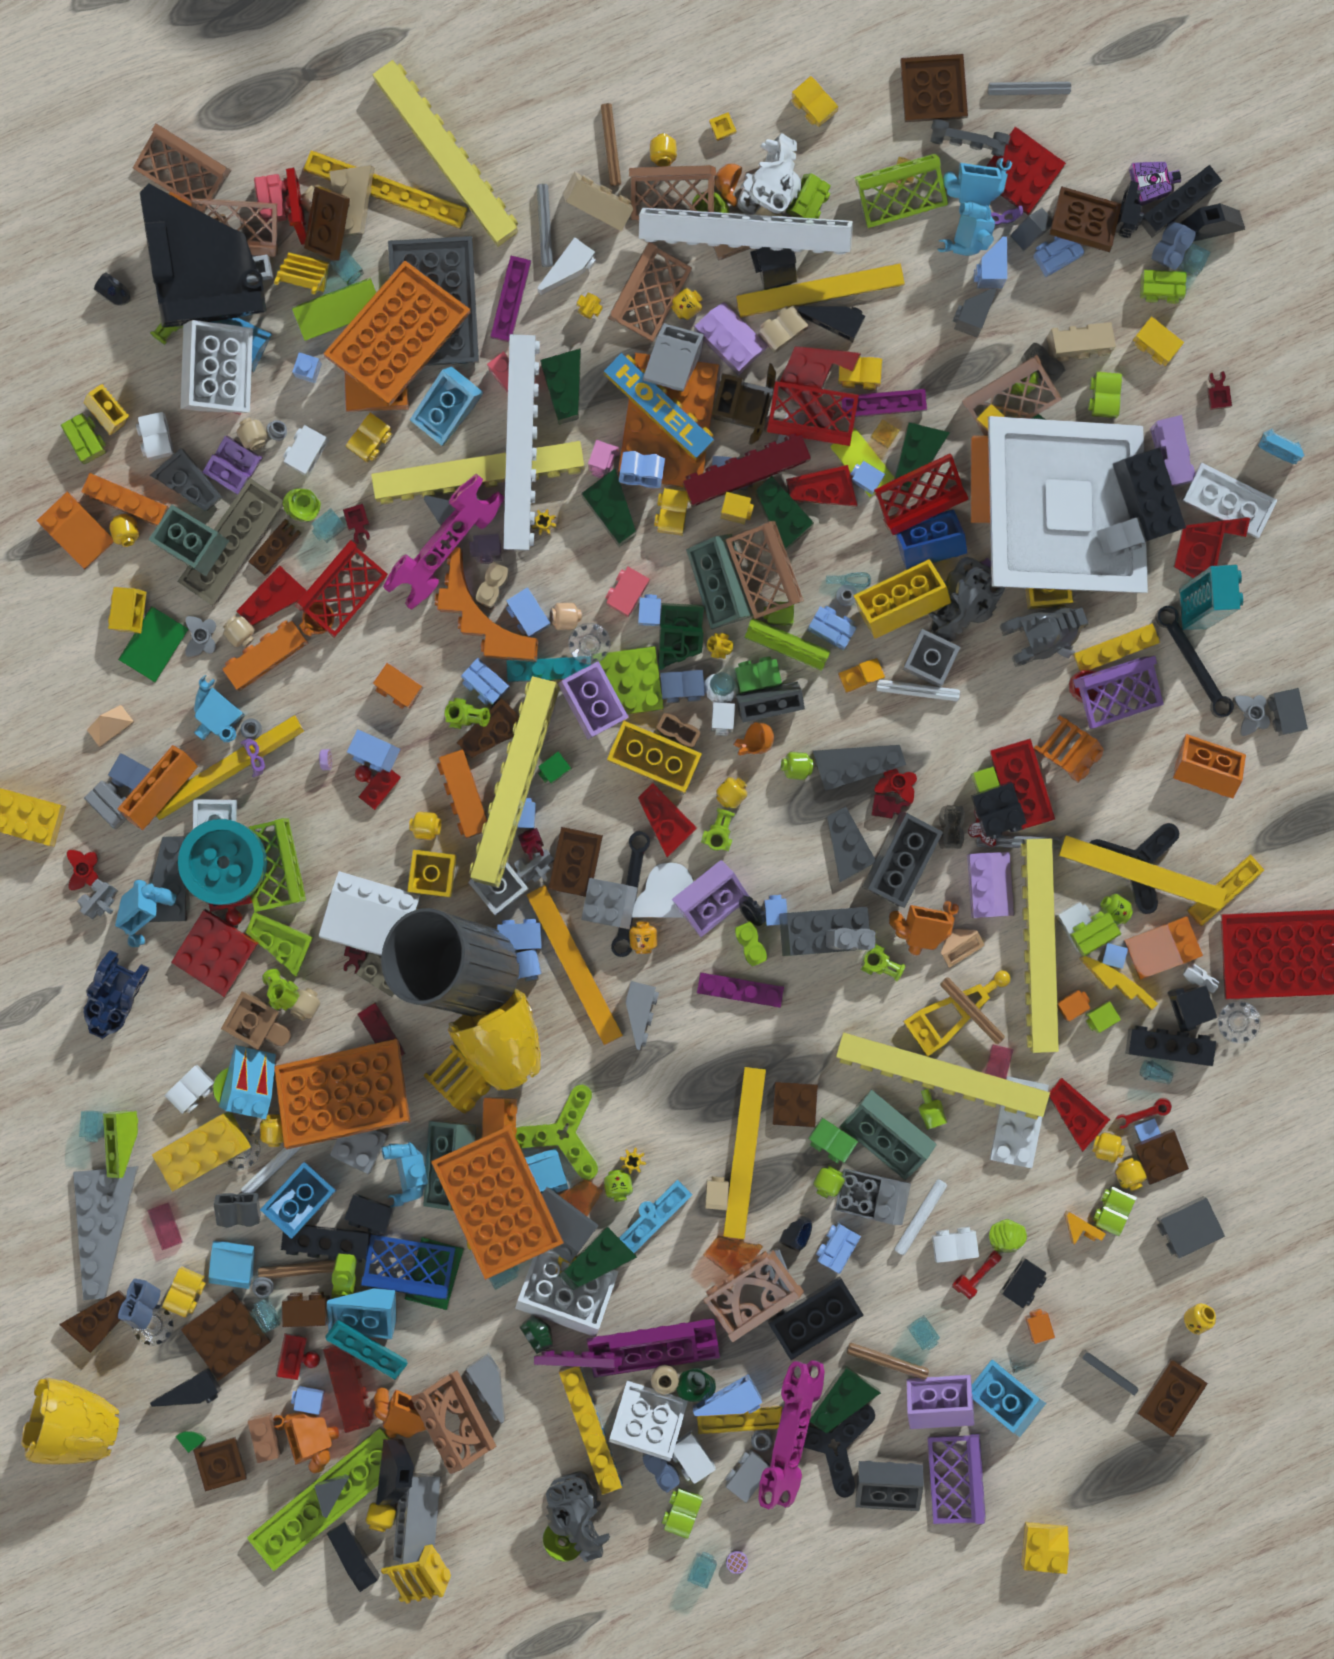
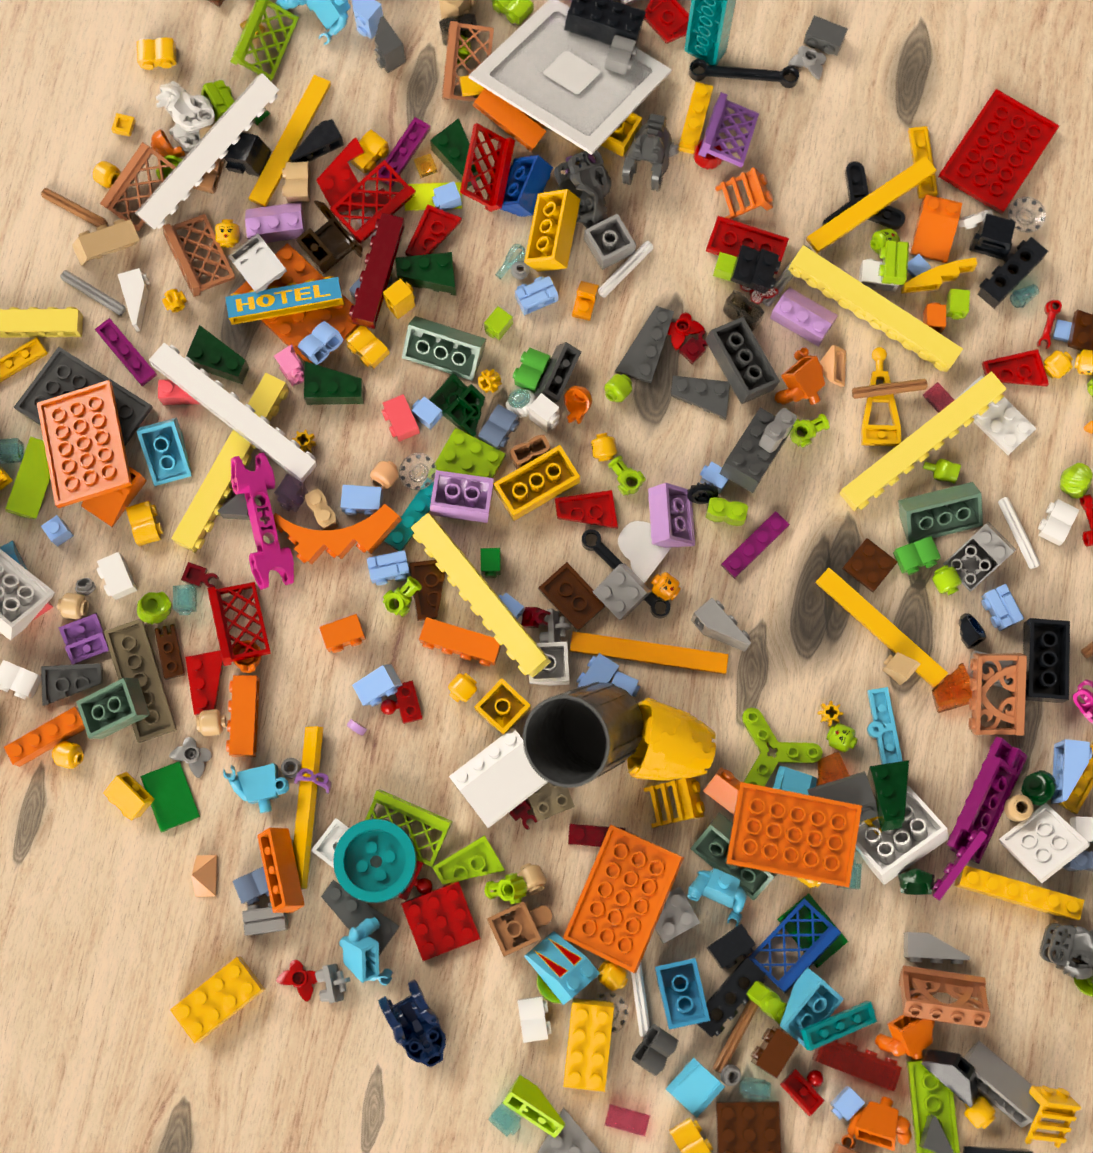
camera: 50 degrees left, 10 degrees down
orange slope [36,491,114,569] -> none
nougat fence [725,521,804,619] -> none
lime fence [744,618,830,671] -> none
orange slope [1173,734,1246,799] -> none

